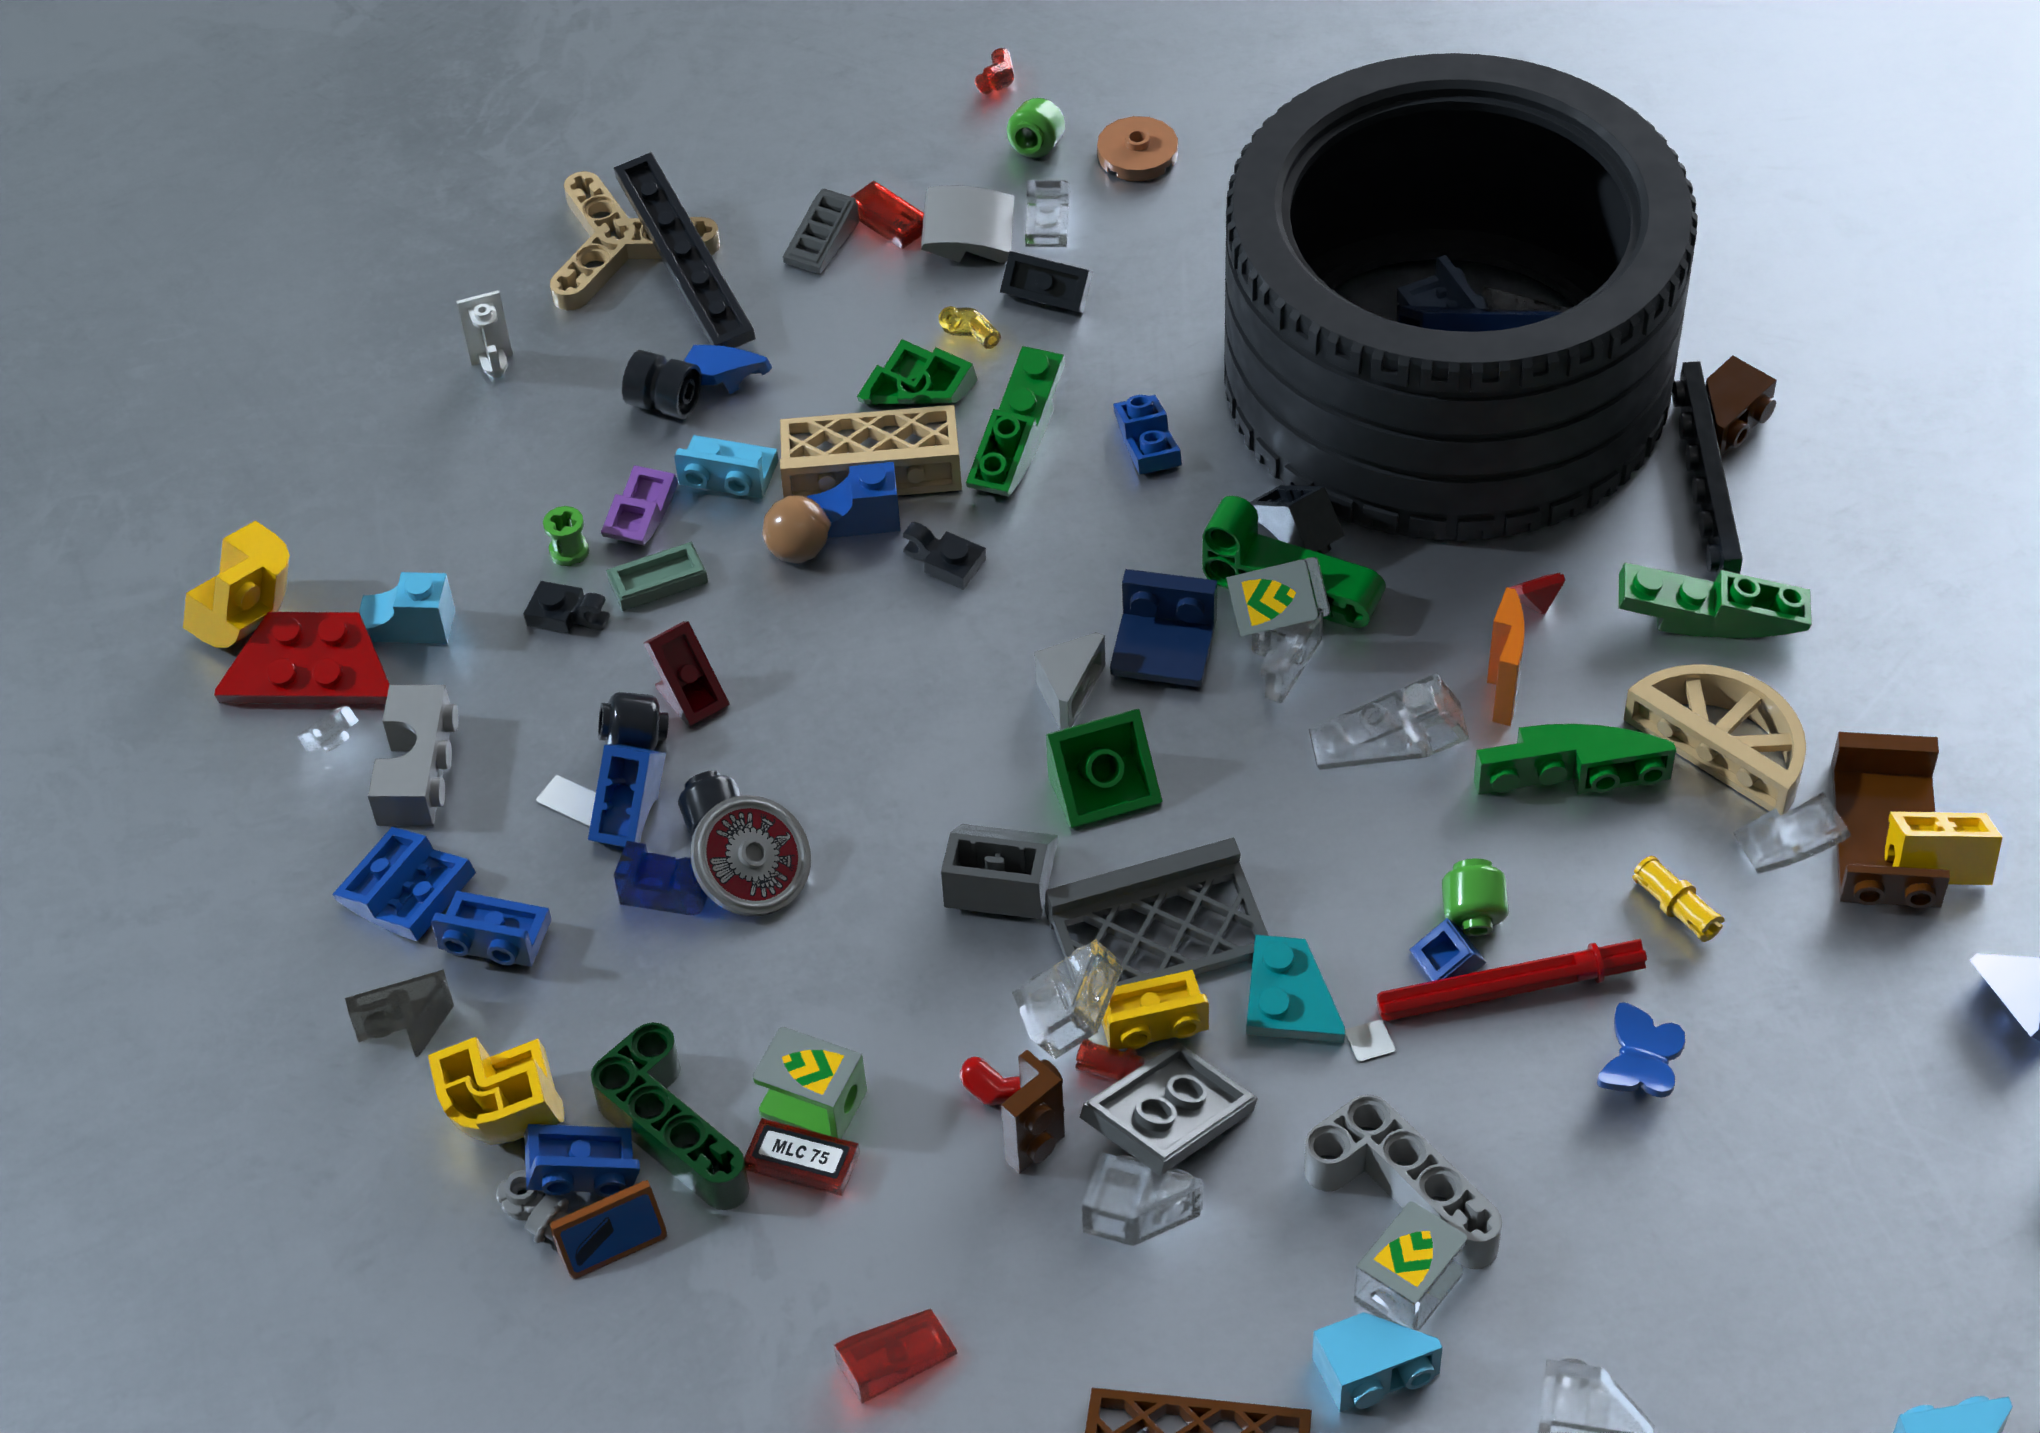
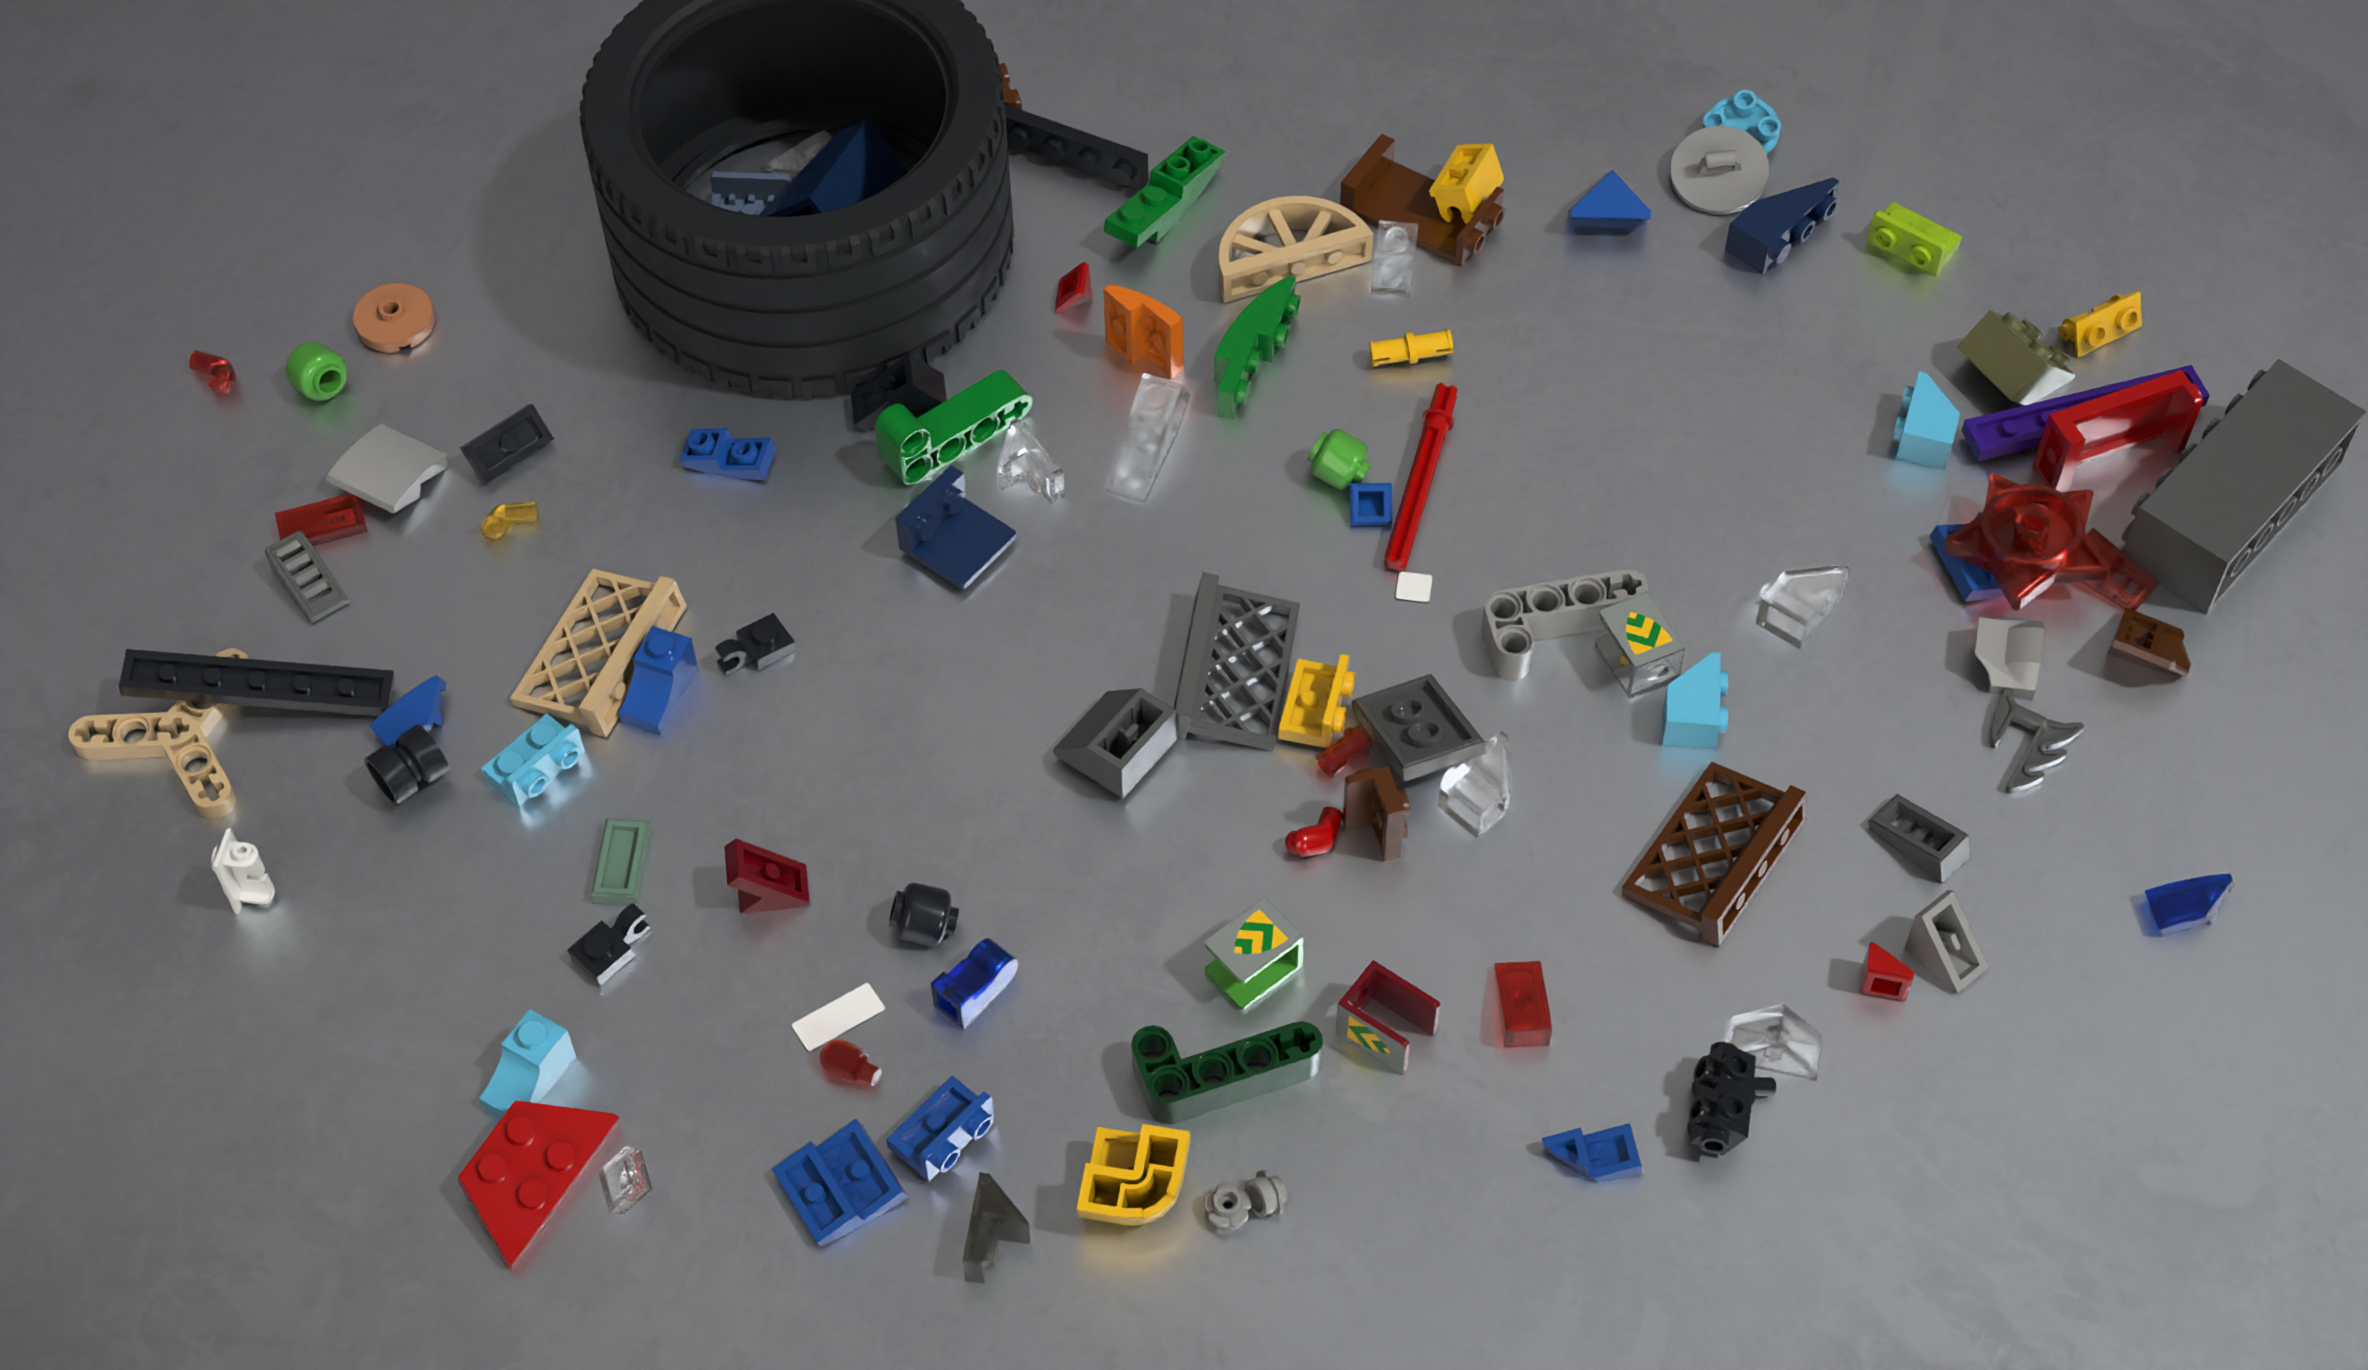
camera: 65 degrees left, 5 degrees up
yellow brick [183,520,290,648] -> none
light grey arch [368,685,458,826] -> none
blue bracket [524,1124,640,1197] -> none
bright green bush [543,506,590,566] -> none
slope [550,1180,667,1279] -> none
blue arch [588,745,666,849] -> none
black head [598,692,669,751] -> none
medium lavender slope [601,465,679,545] -> none
light grey shield [690,795,811,916] -> none
tile [744,1118,860,1196] -> none
medium nougat hair [762,495,831,564] -> none
green slope [857,339,978,404] -> none
green slope [966,346,1065,497] -> none
clear slope [1012,939,1123,1059] -> none
clear slope [1025,180,1071,247] -> none
light grey slope [1034,632,1106,730] -> none
green slope [1046,709,1163,828] -> none
piece [1226,557,1330,637] -> none
teal wing [1246,935,1345,1043] -> none
blue animal [1597,1002,1685,1098] -> none
none -> clear red cylinder [820,1038,882,1086]
none -> dark red piece [1336,960,1441,1074]

